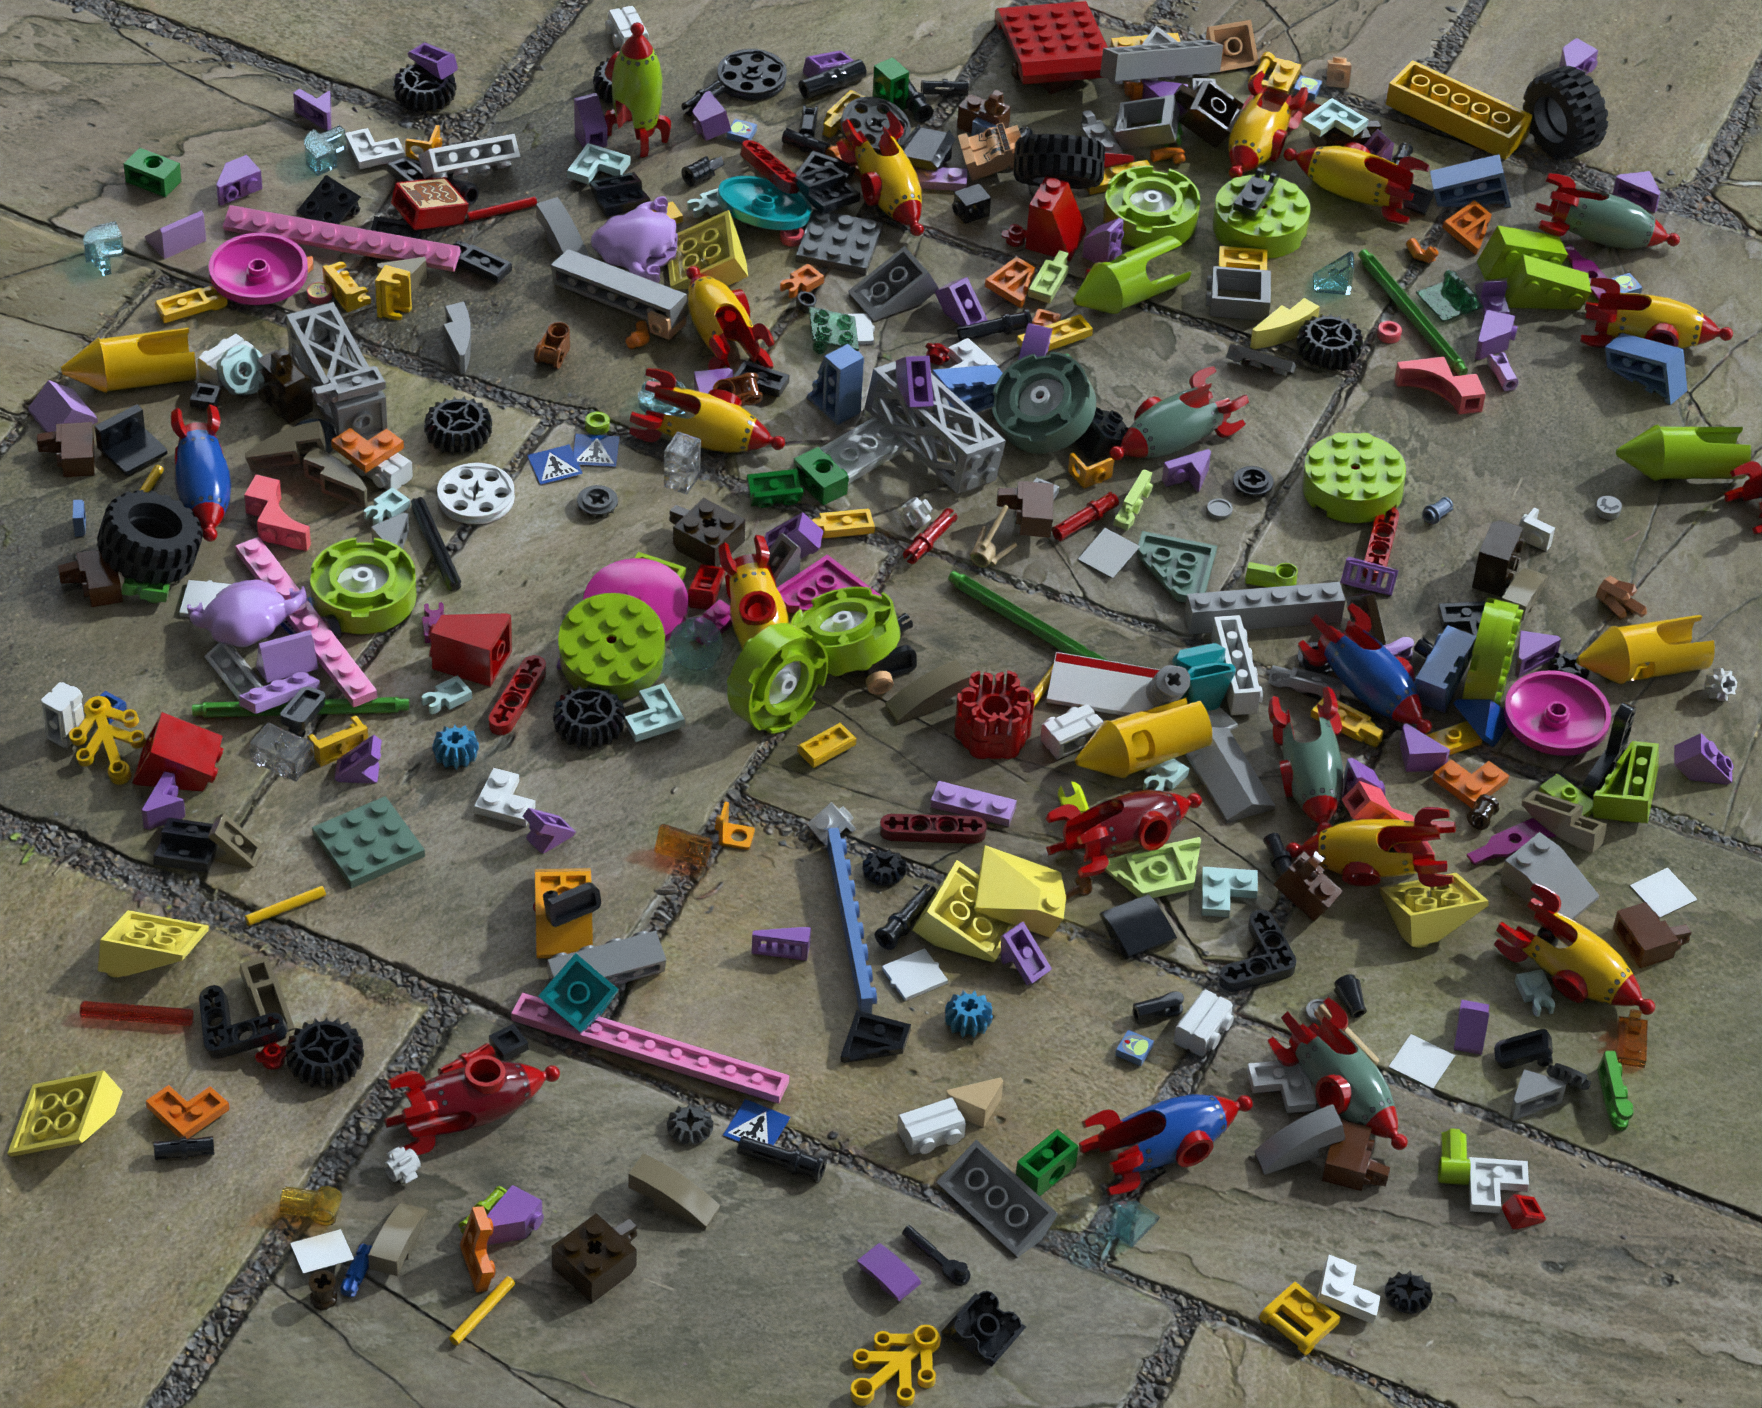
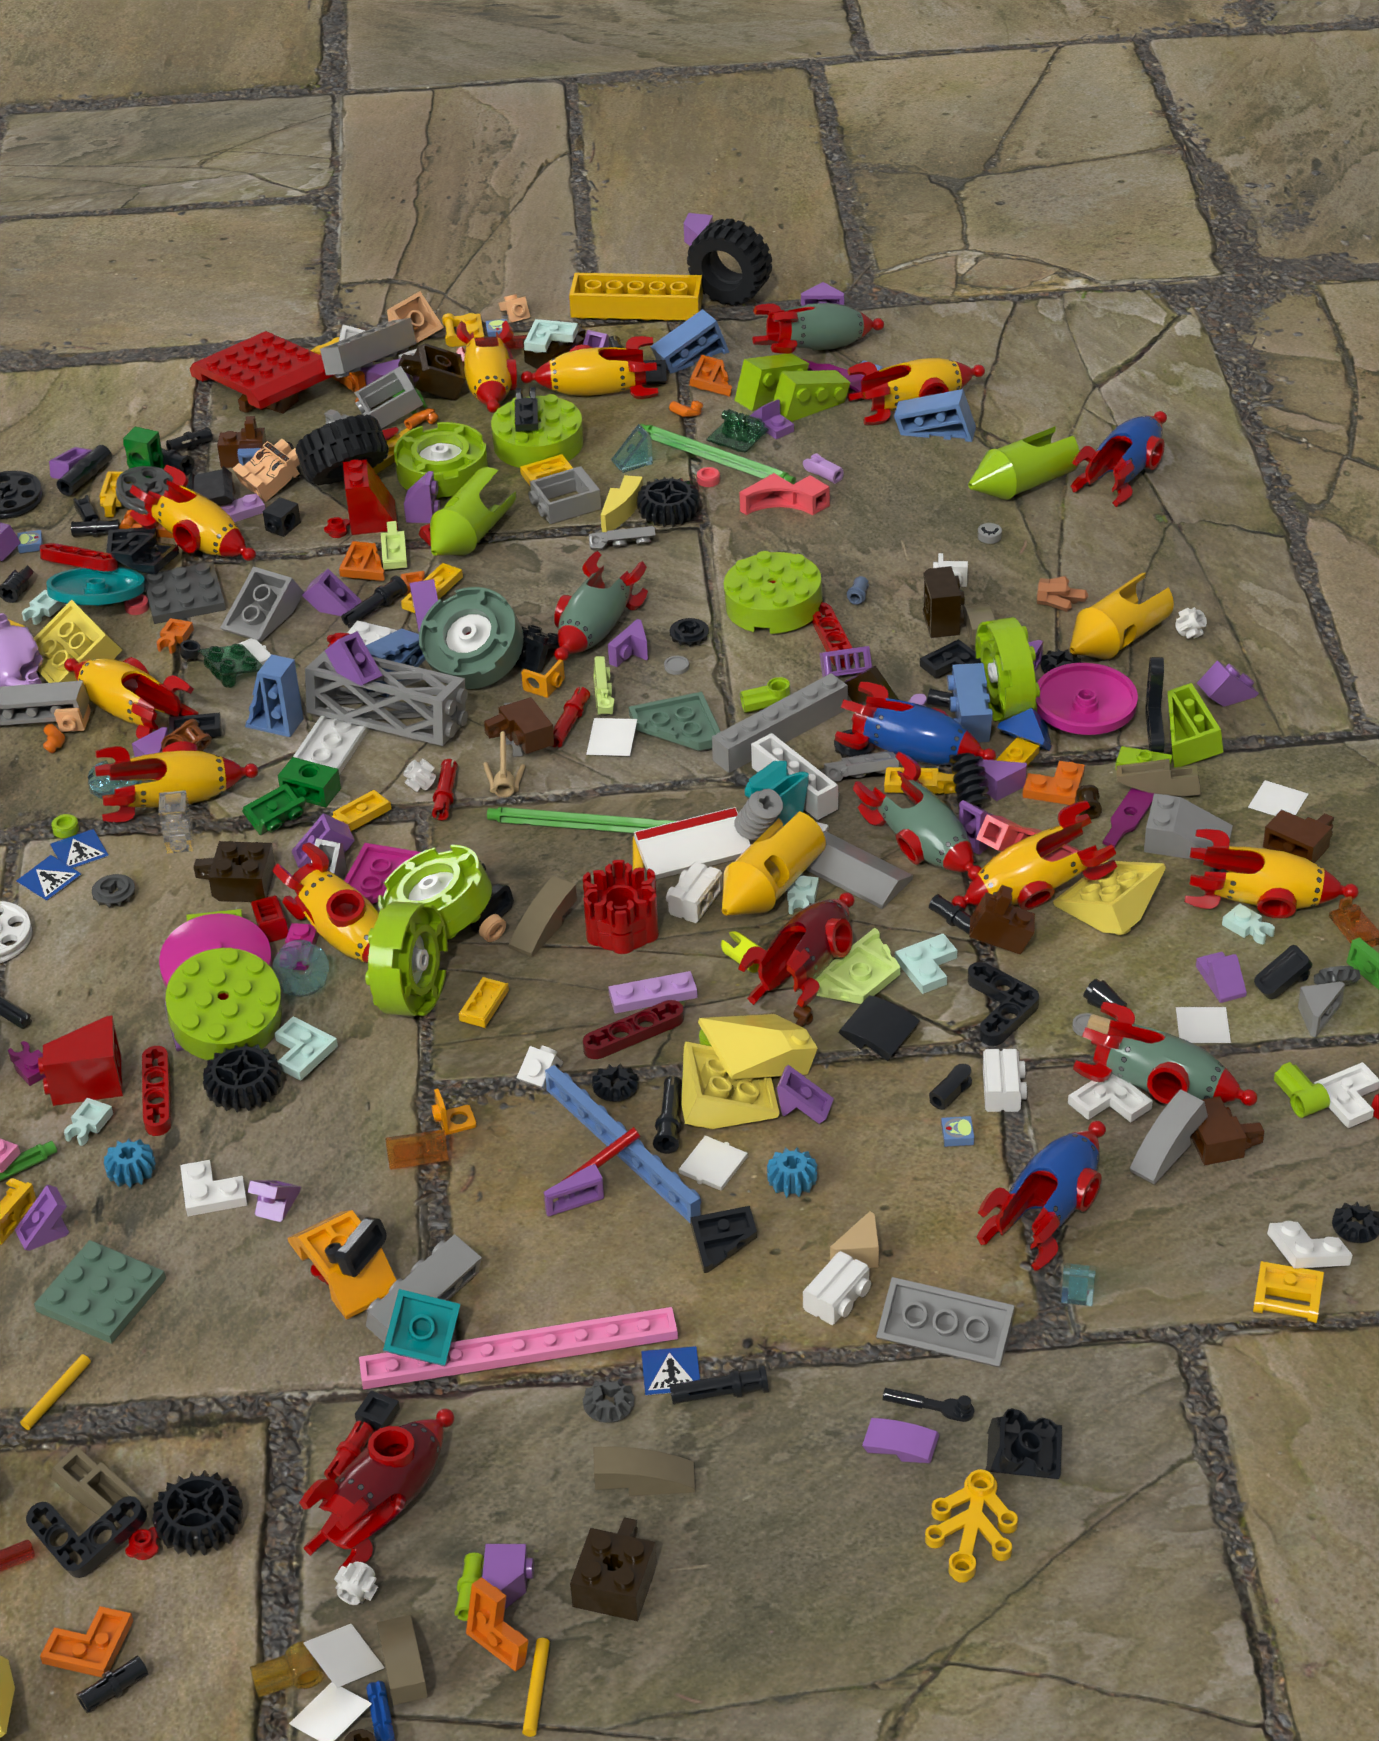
camera: 25 degrees left, 5 degrees down
green brick [1016,1129,1079,1197] -> none
medium lavender slope [1475,310,1518,360] -> none
none -> white sticker [303,1624,385,1688]
none -> red bar [562,1127,641,1181]
none -> black piece [949,753,991,809]

